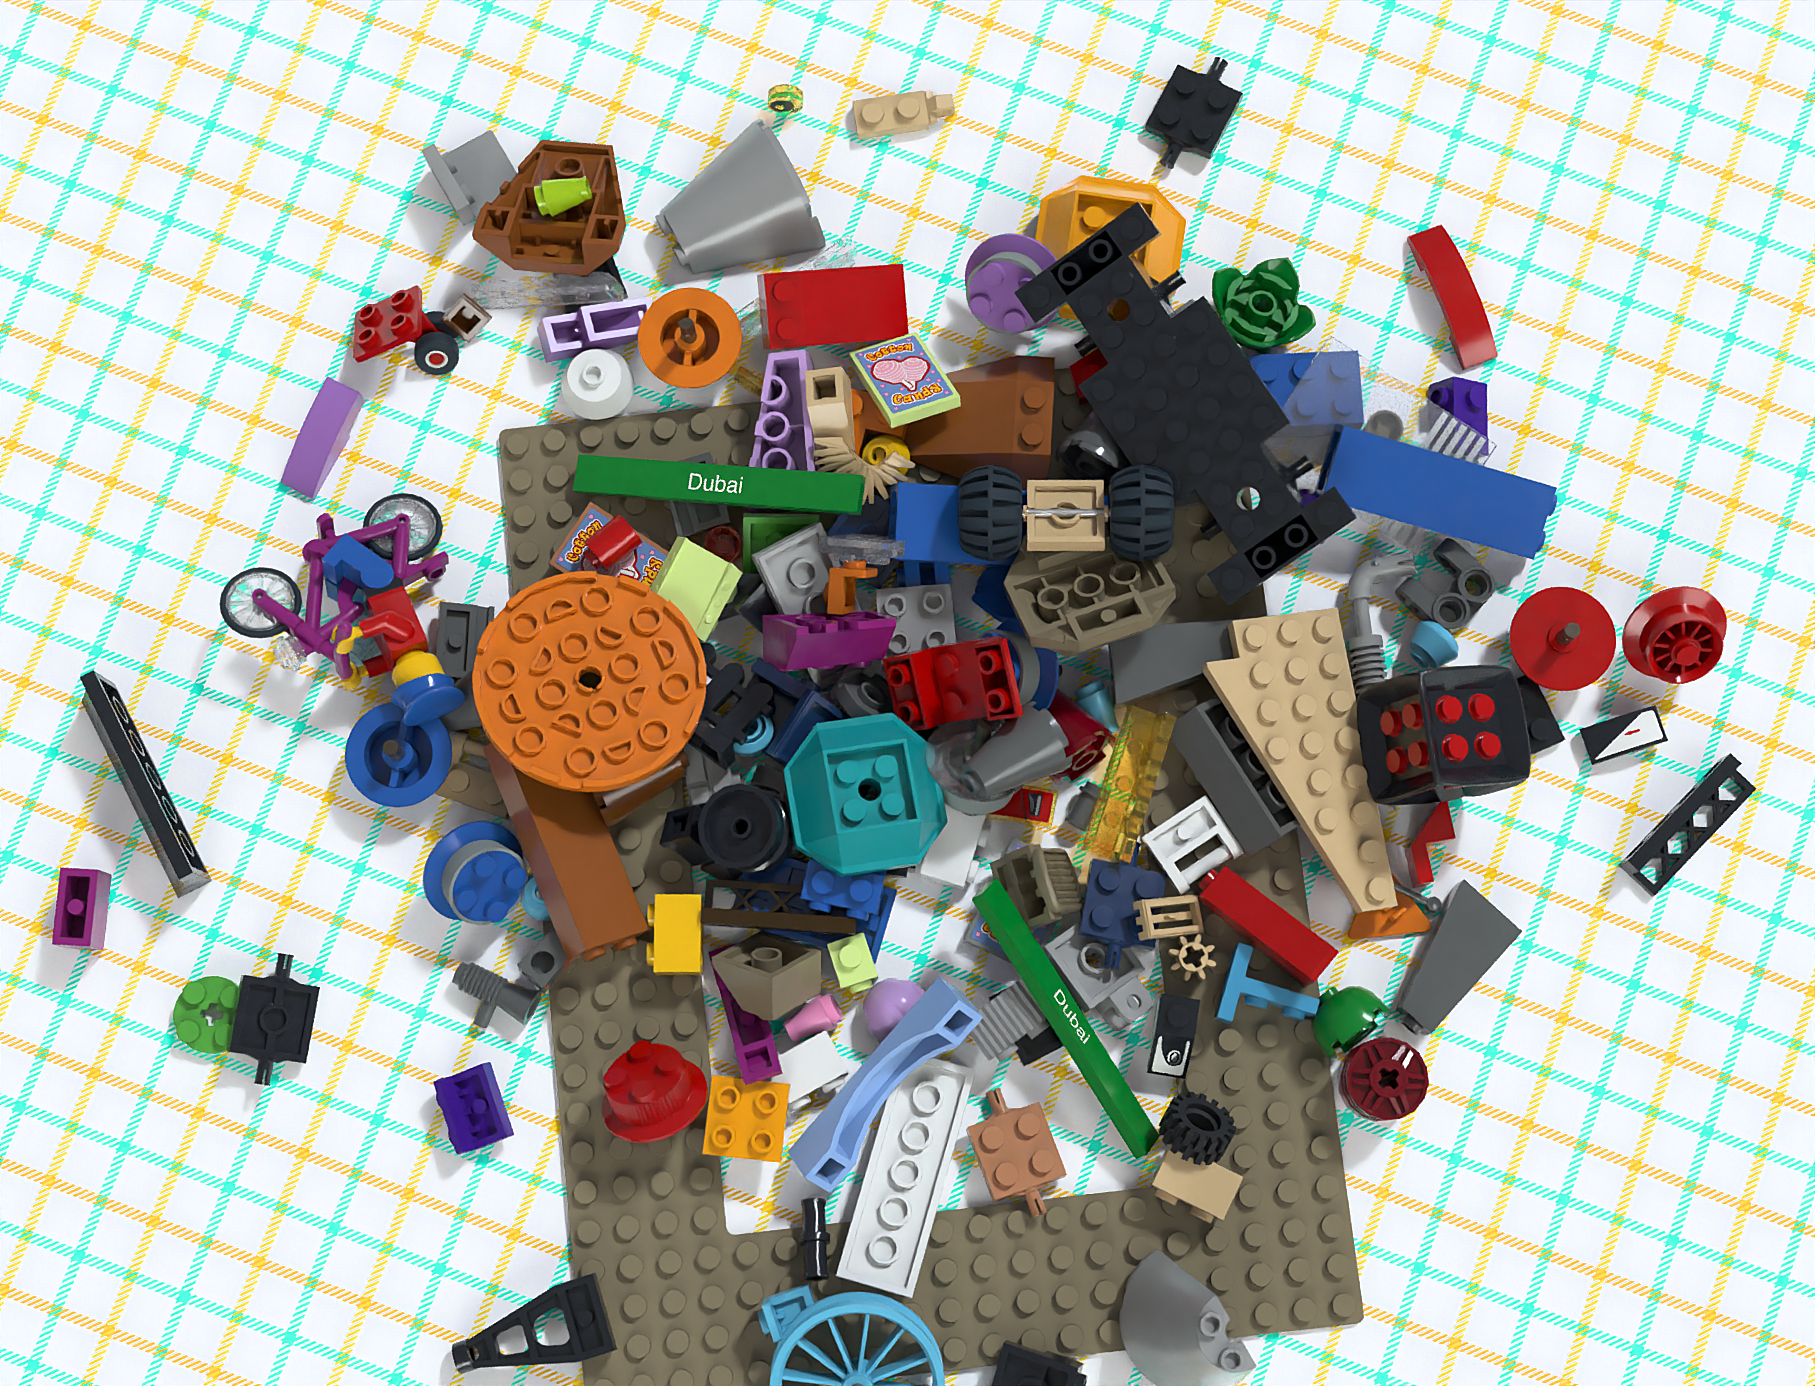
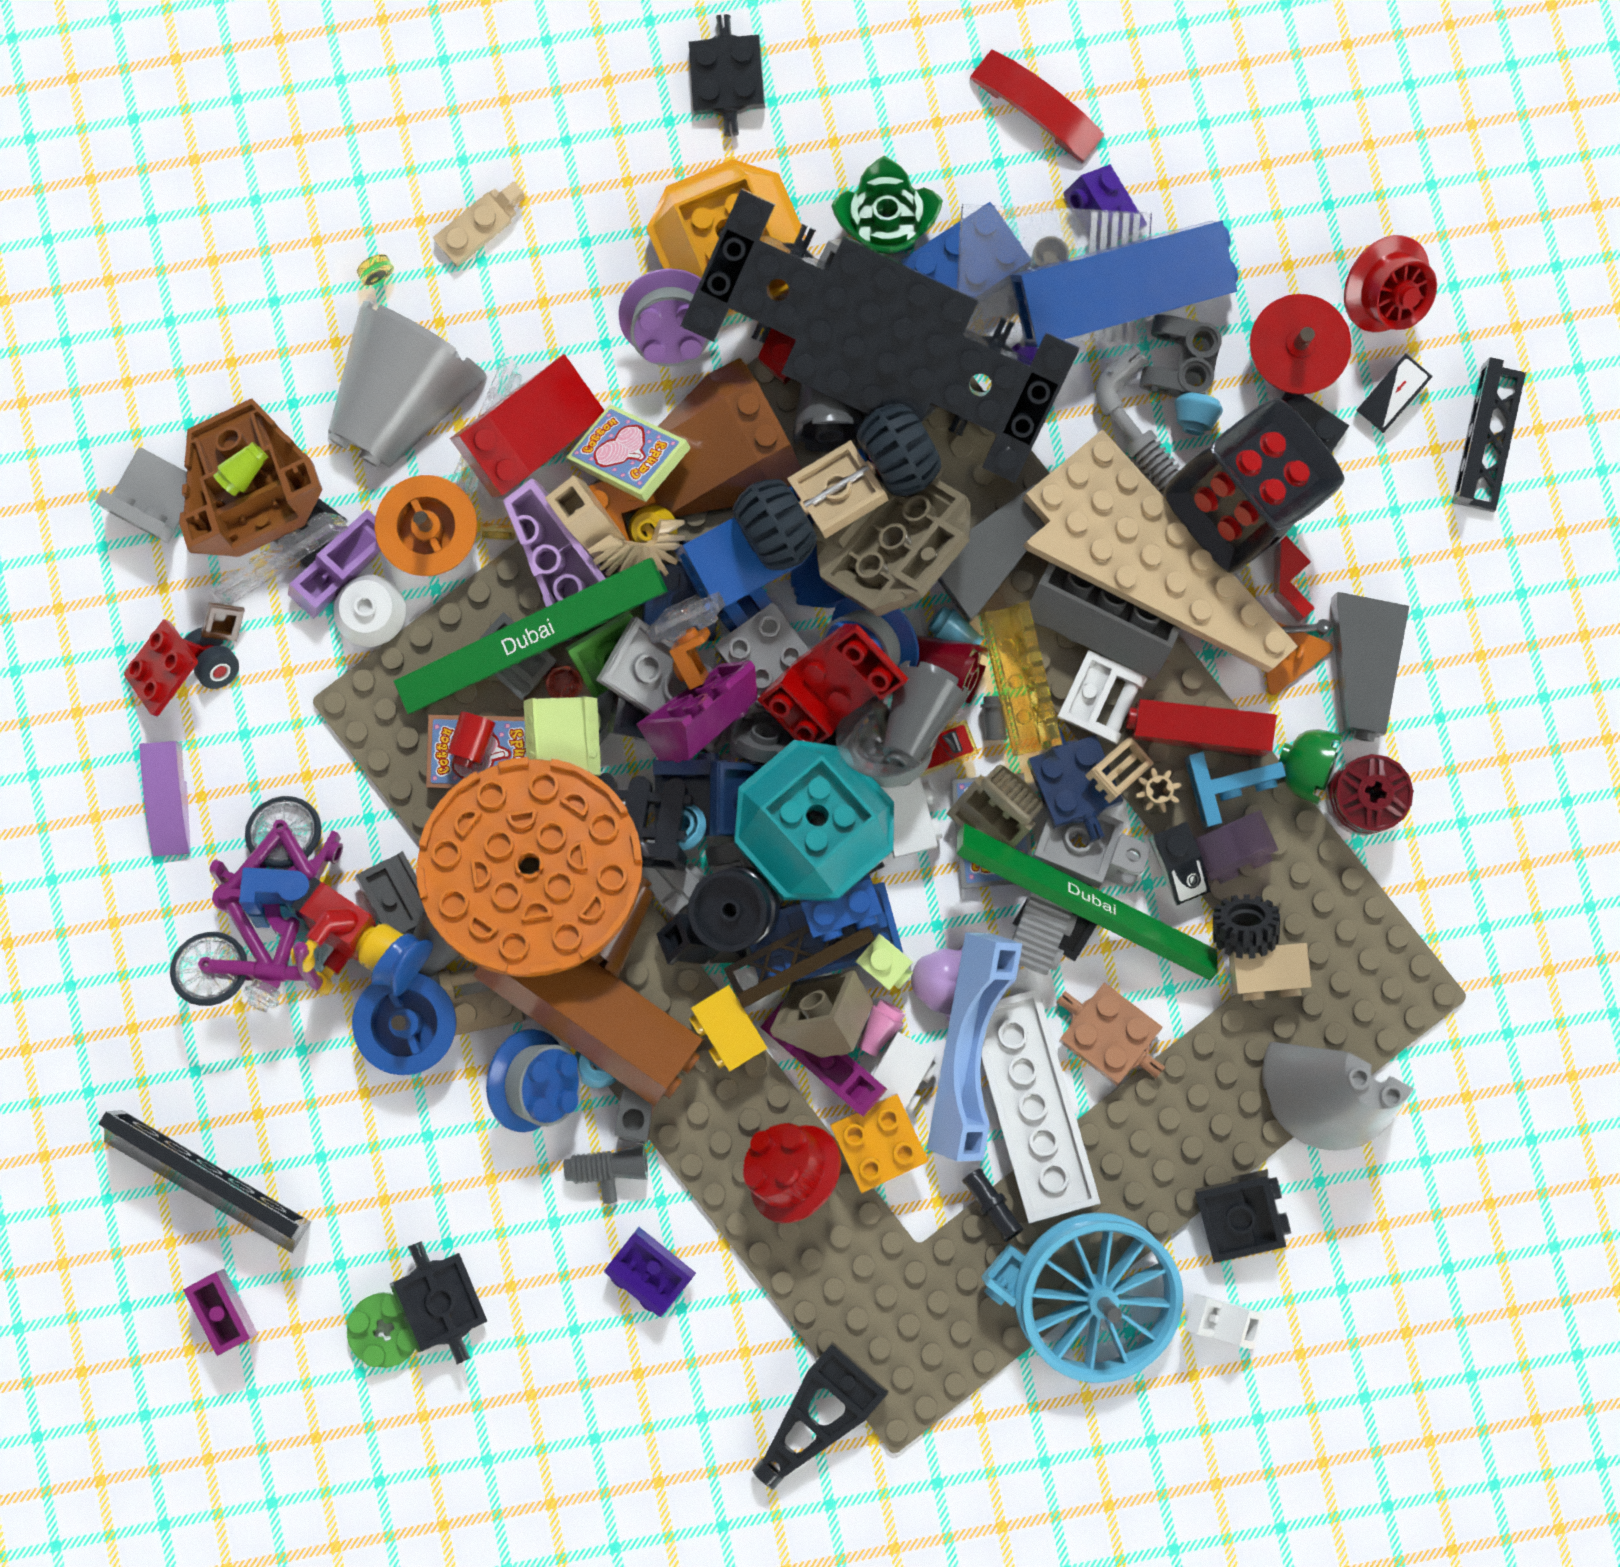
camera: 35 degrees left, 5 degrees up
none -> clear purple brick [1195,810,1279,884]

